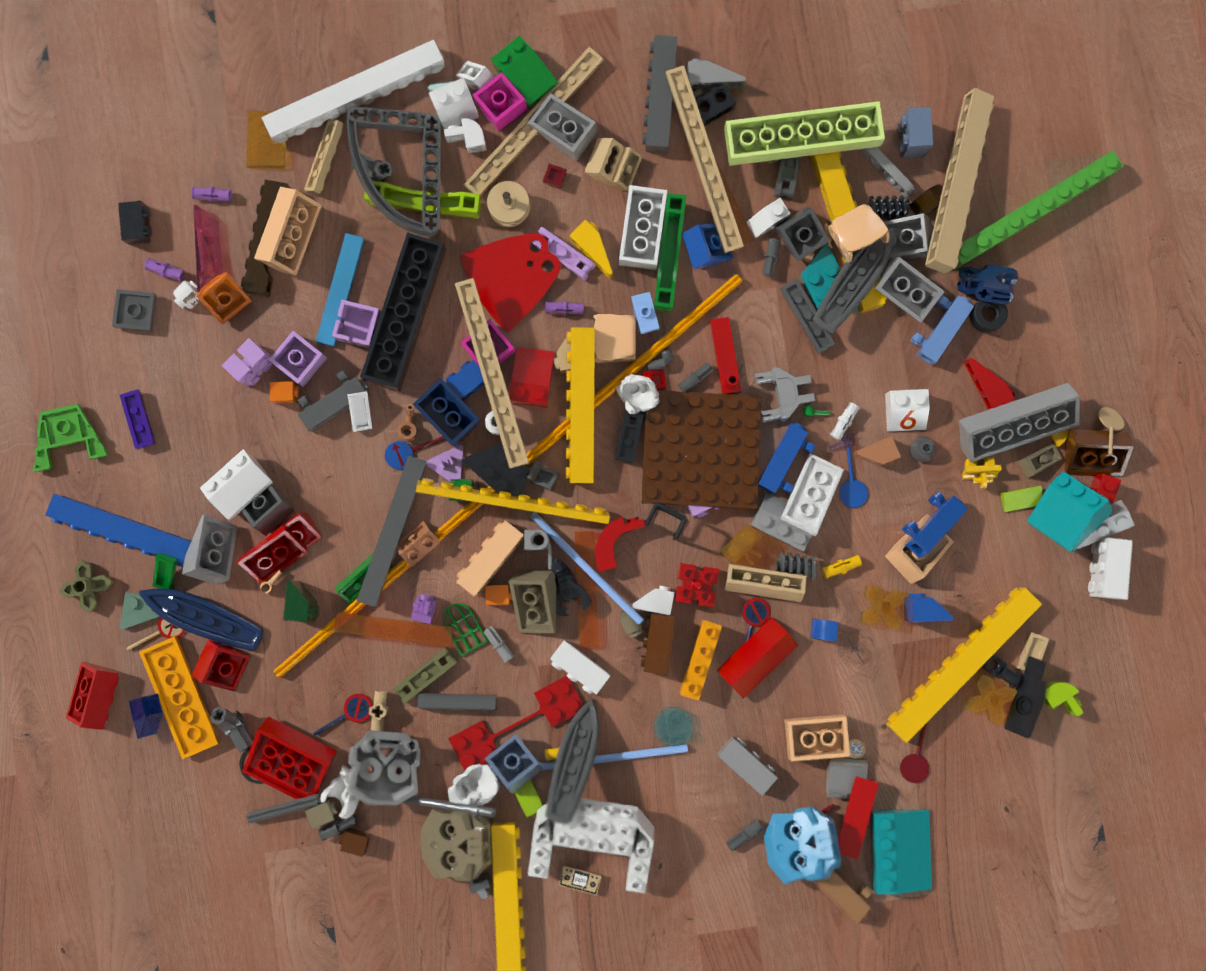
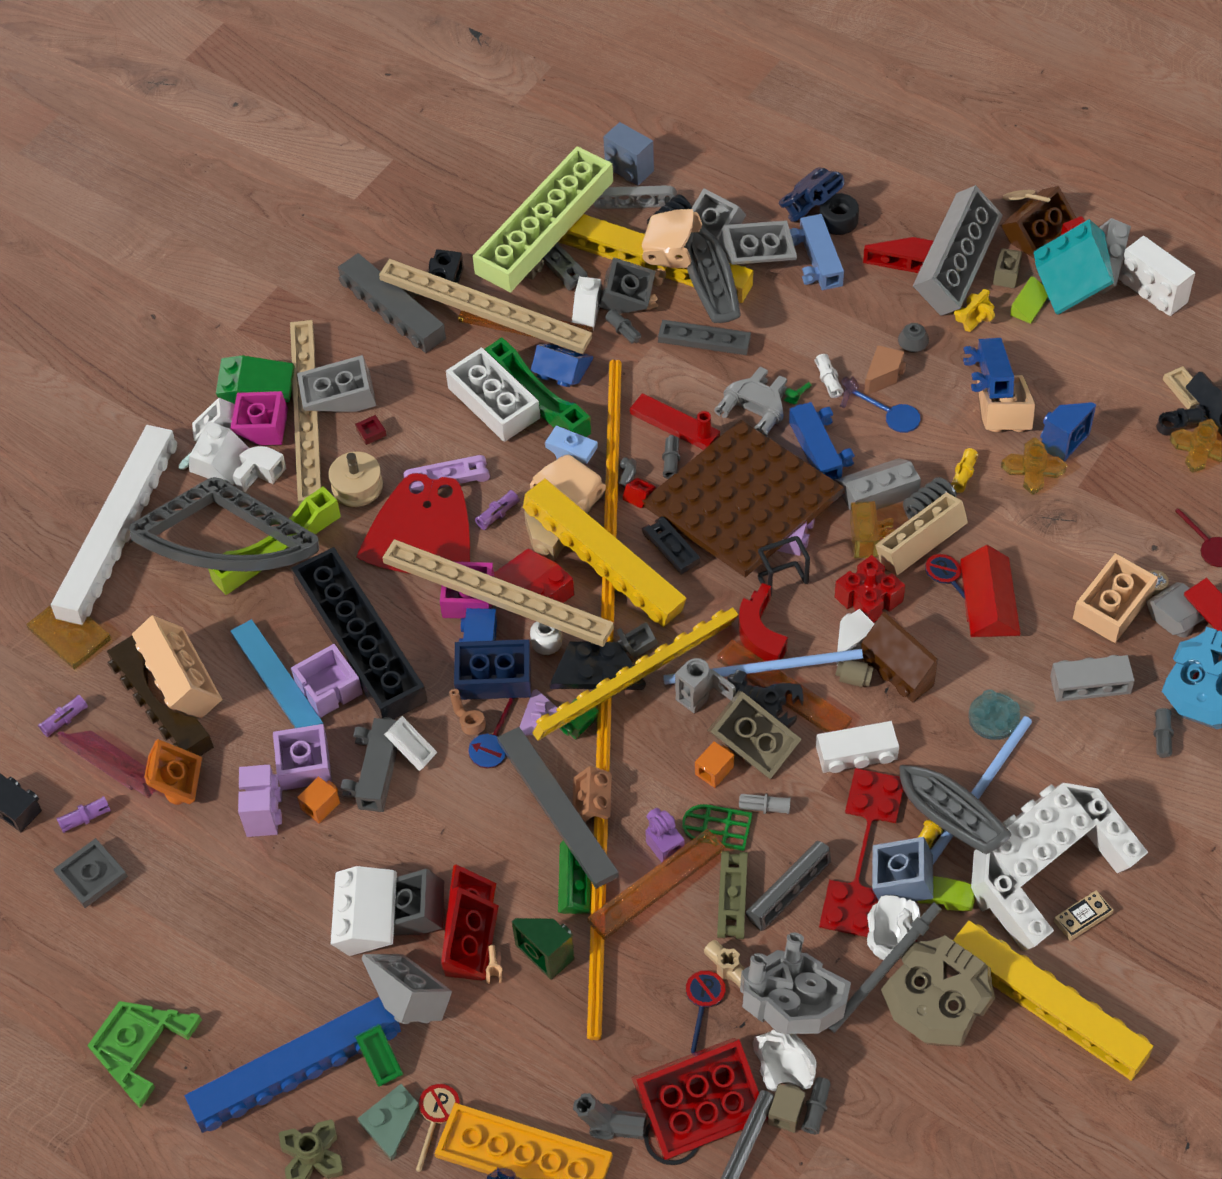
camera: 50 degrees left, 30 degrees down
dark purple plate [119,389,156,450] -> none
dark blue piece [139,588,264,652] -> none
white head [173,280,201,309] -> none
red slope [192,639,250,692] -> none
tan plate [304,120,344,194] -> none
reddish brown brick [339,828,371,857] -> none
dark grey piece [350,153,393,182] -> none
light nougat brick [456,520,524,597] -> none
dark grey tile [469,872,491,900] -> none
yellow slope [569,220,613,279] -> none
tan piece [584,138,643,191] -> none
white hair [616,374,659,414] -> none
light orange brick [679,619,722,701] -> none
light grey slope [687,59,746,90] -> none
white tile [780,453,844,536] -> none
teal wing [800,243,859,311] -> none
blue brick [810,618,839,641] -> none
white slope [885,389,930,432] -> none
yellow brick [886,587,1042,743] -> none
dark brown slope [910,184,943,215] -> none
tan brick [925,88,994,274] -> none
bright green brick [956,151,1123,270] -> none
yellow tile [1050,429,1068,447] -> none

